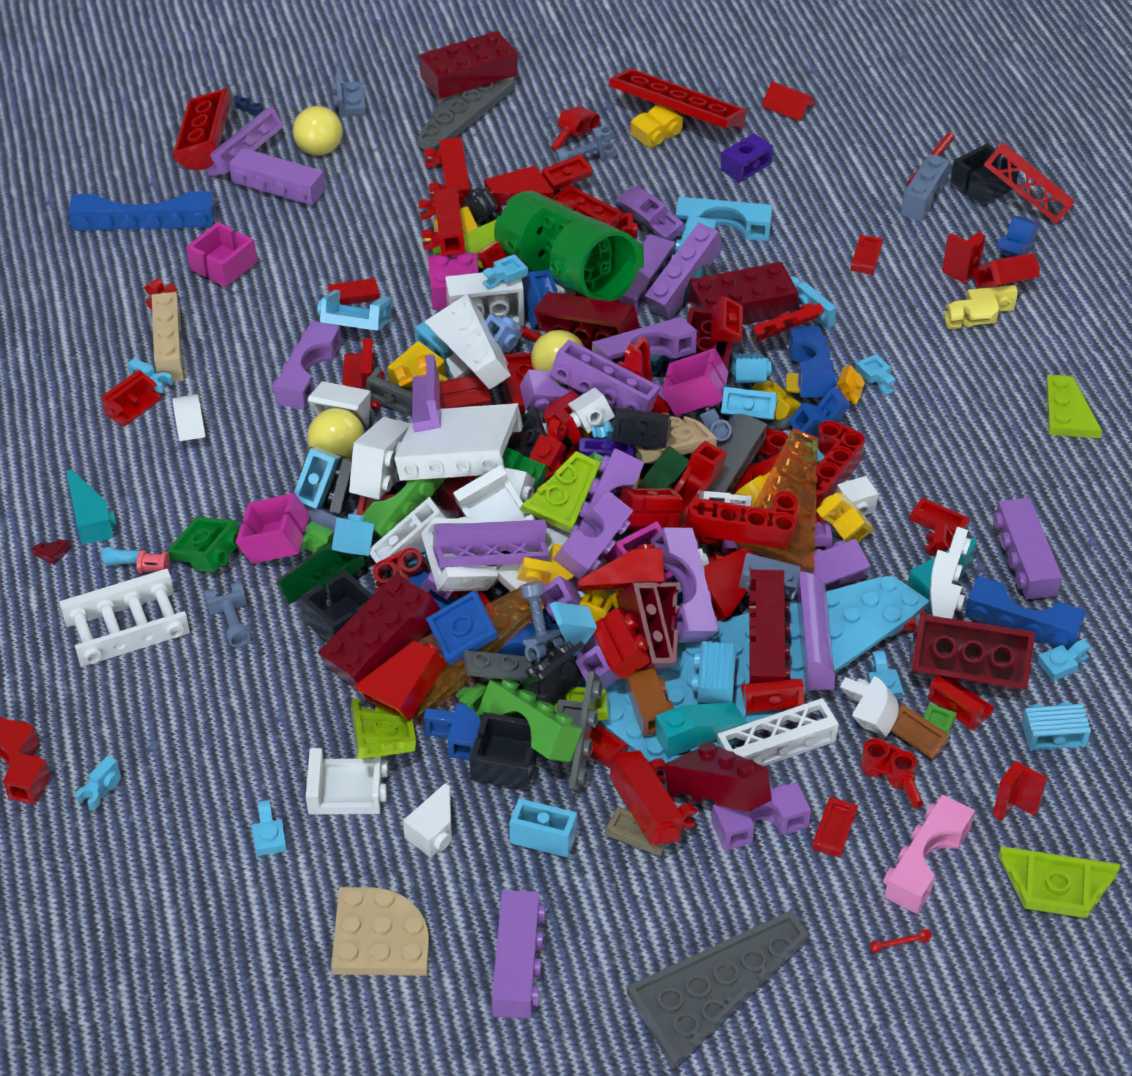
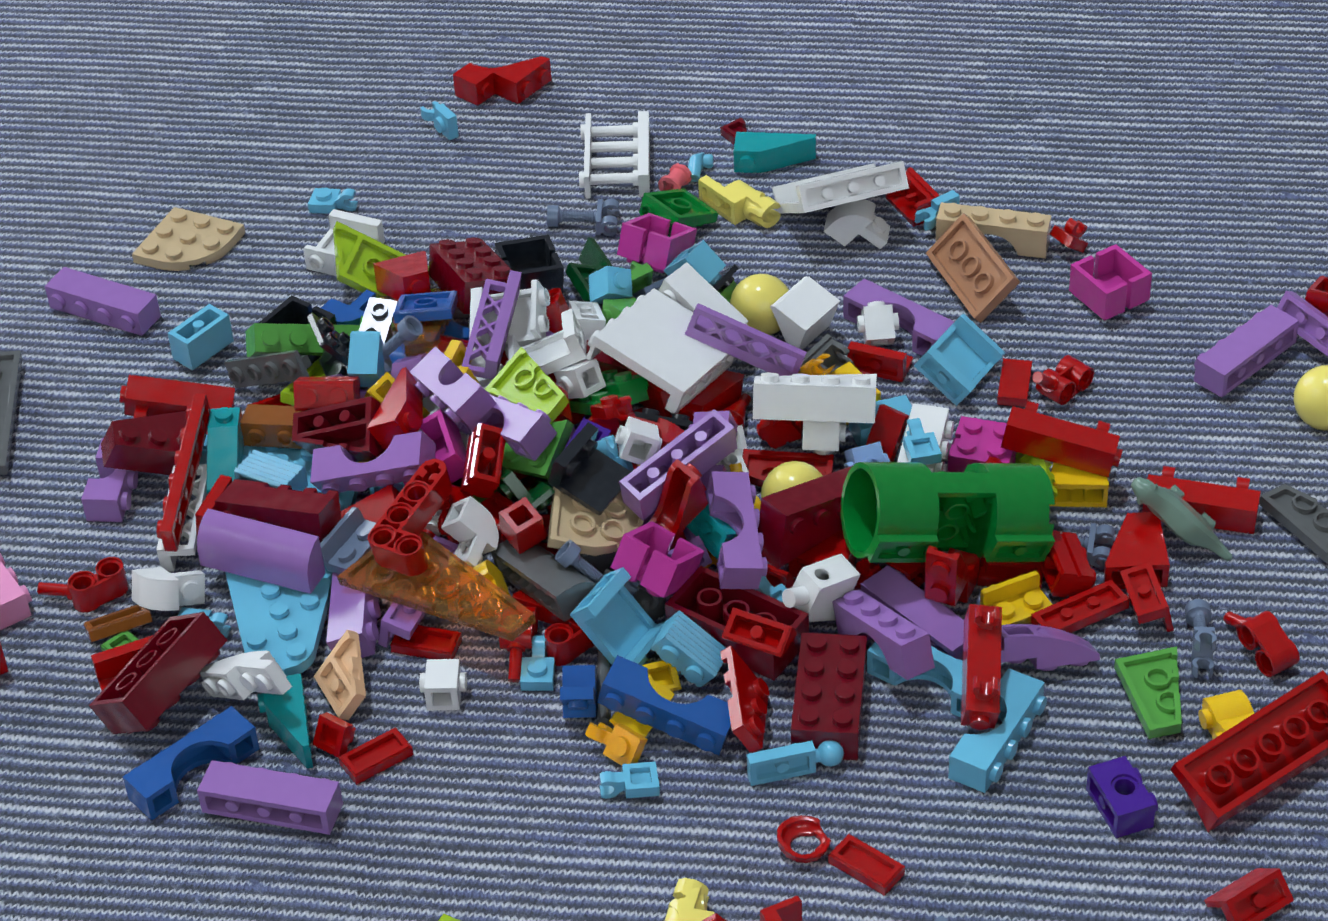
camera: 115 degrees right, 5 degrees down
blue arch [68,191,215,231] -> none
white slope [403,784,452,858] -> none
black head [464,187,499,223] -> none
red beam [801,420,865,510] -> none
red tile [812,797,858,858] -> none
yellow brick [816,492,874,543] -> none
medium azure brick [1021,702,1091,751] -> none
medium azure plate [1037,639,1091,682] -> none
none -> red plate [156,393,210,552]
none -> light nougat wing [314,630,366,720]
none -> light yellow plate [698,175,781,228]
none -> white panel [772,161,909,214]
none -> red piece [777,815,831,863]
none -> white torso [782,554,861,622]
none -> white brick [857,301,899,346]
none -> nougat plate [926,213,1020,323]
none -> red brick [961,604,1002,730]
none -> red beam [1032,355,1095,405]
none -> bright green wing [1114,646,1182,739]
none -> sand green animal [1131,477,1232,561]

